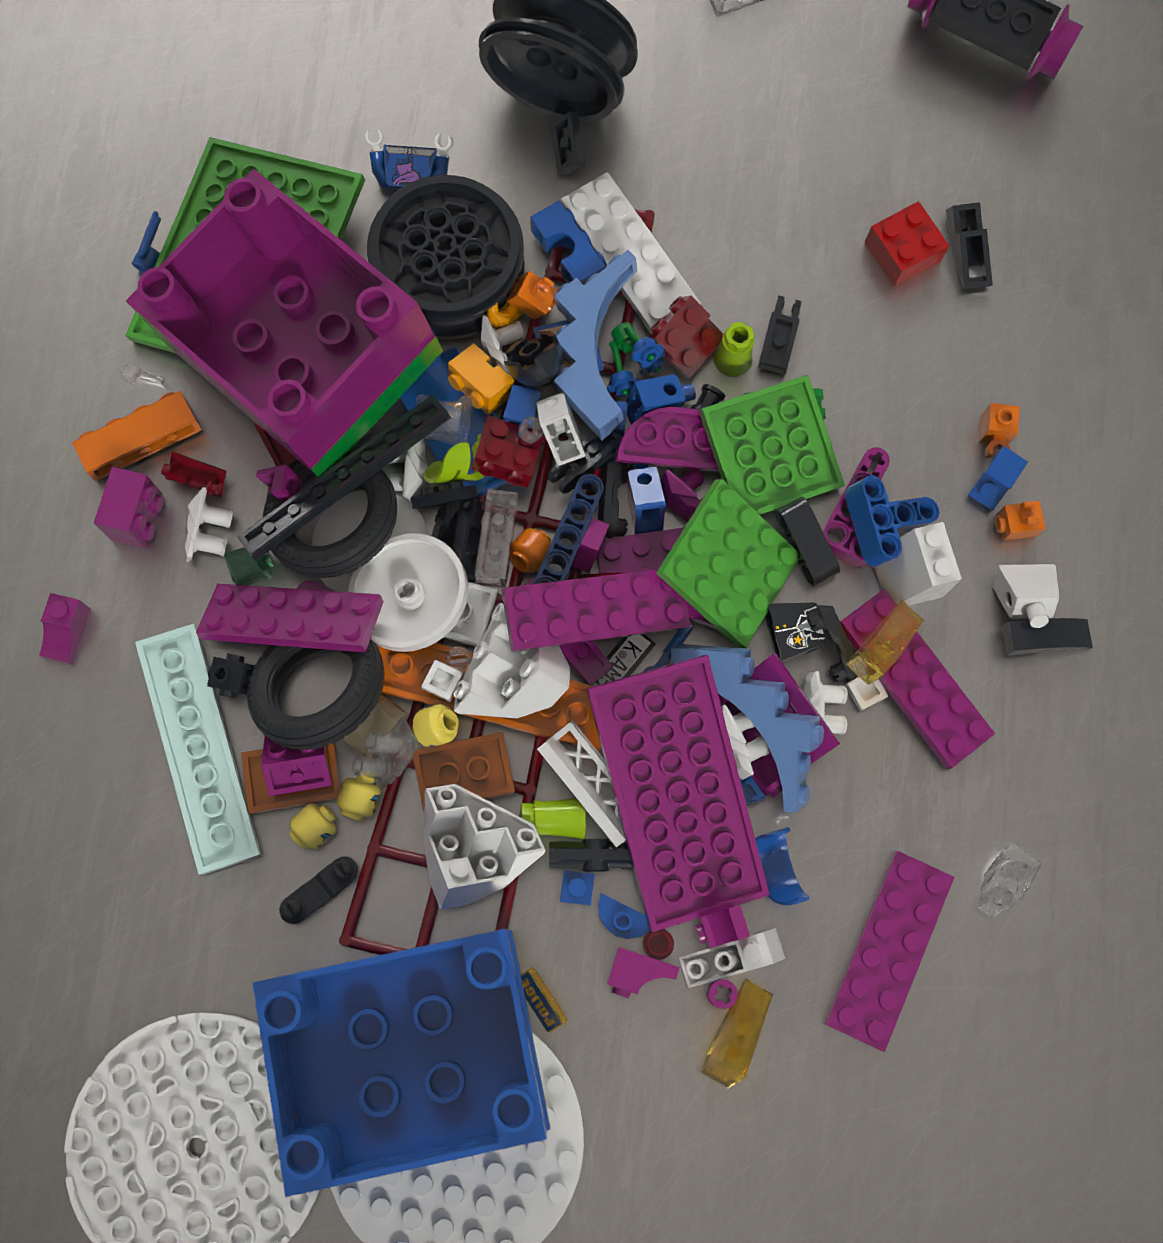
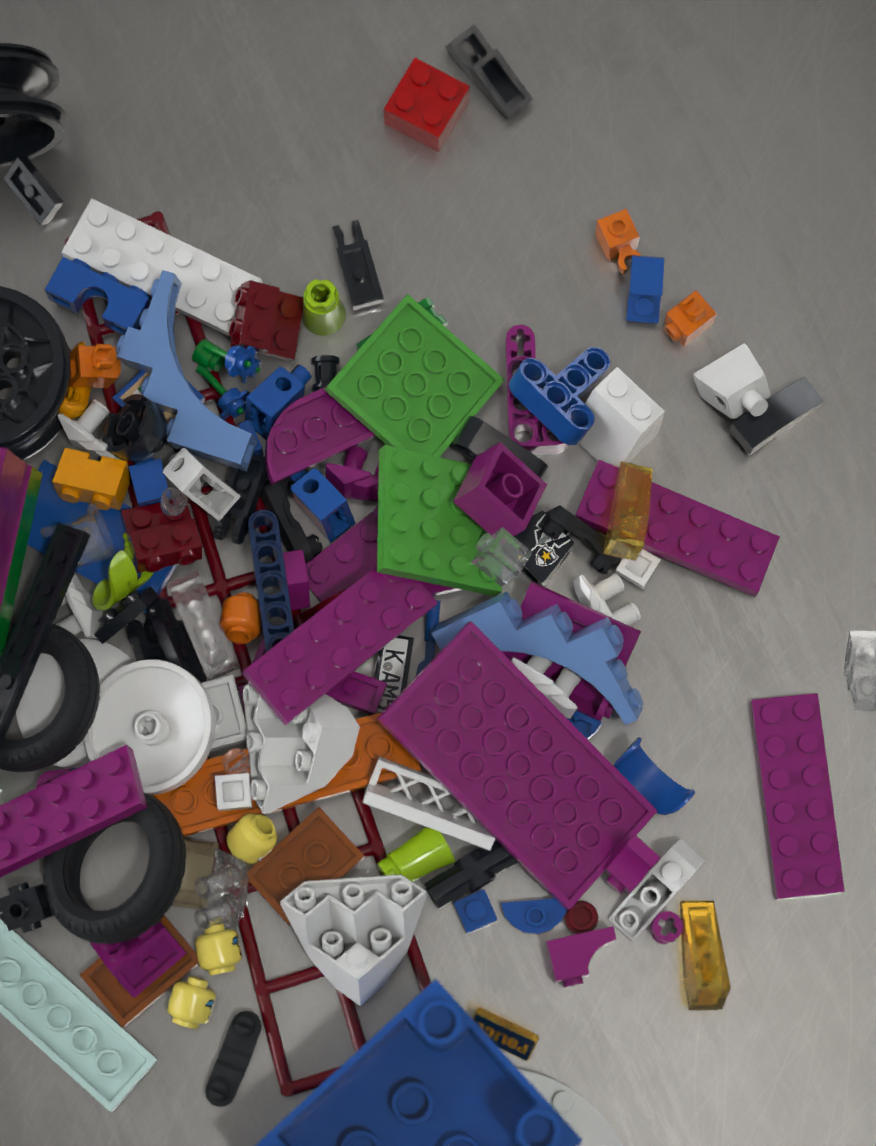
camera: 25 degrees left, 0 degrees up
none -> magenta brick [453,442,547,544]
none -> clear brick [472,527,532,587]

